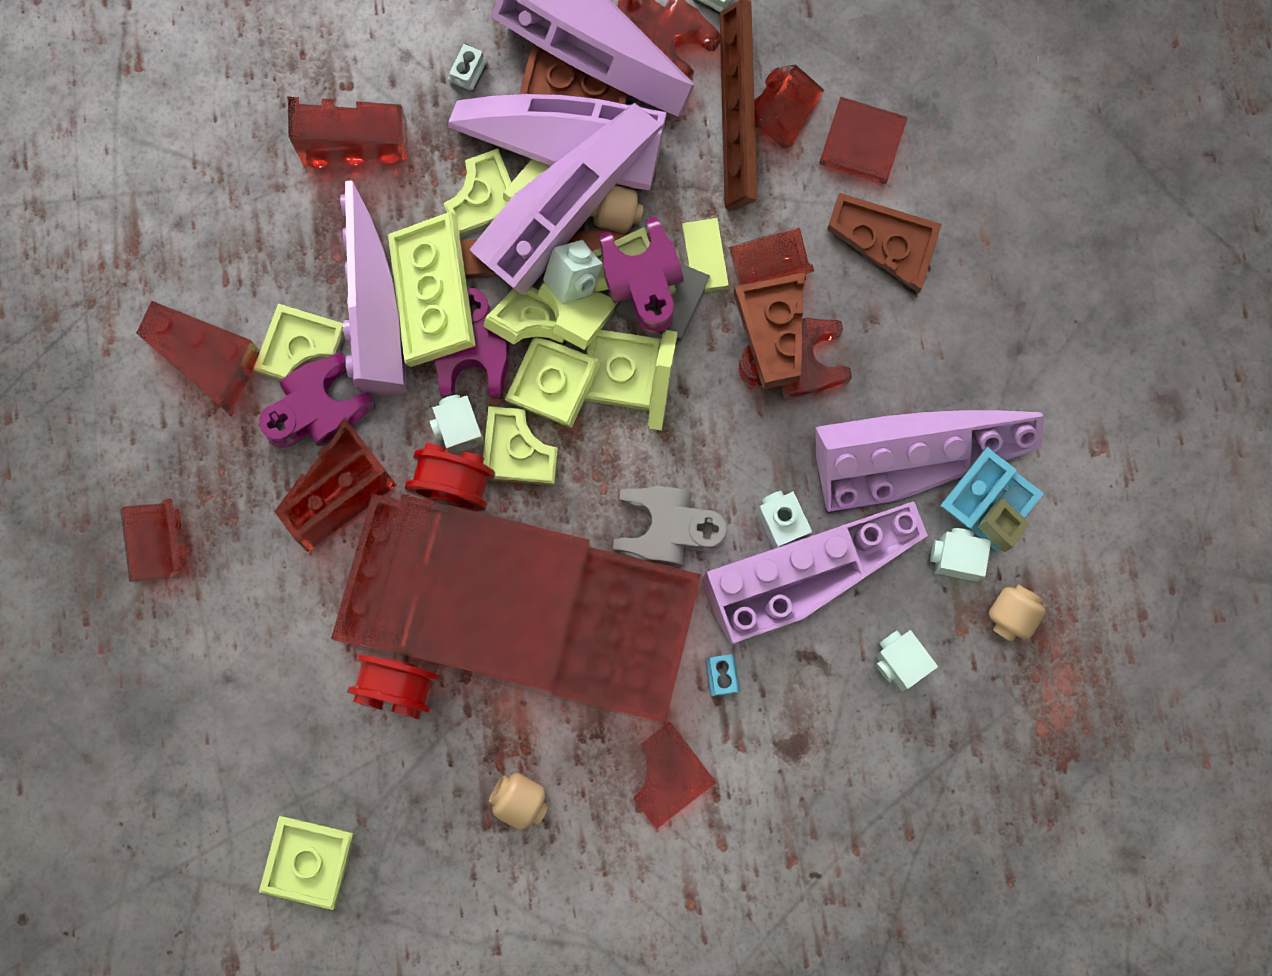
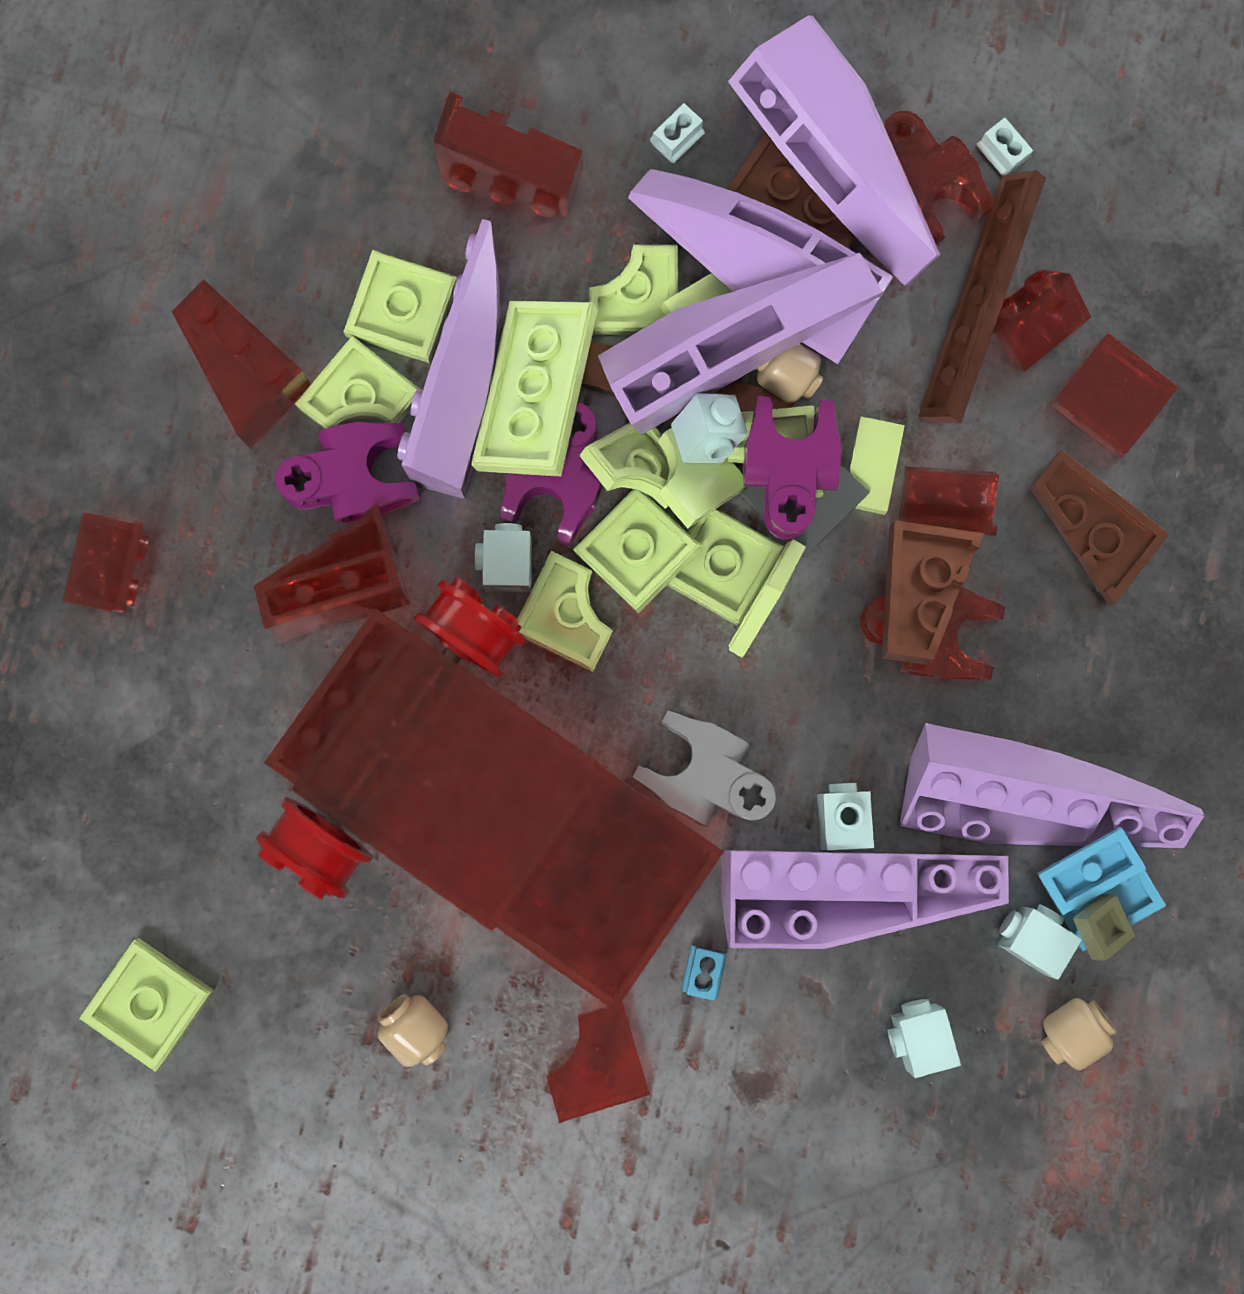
camera: 15 degrees right, 5 degrees up
none -> yellowish green tile [343,250,457,363]

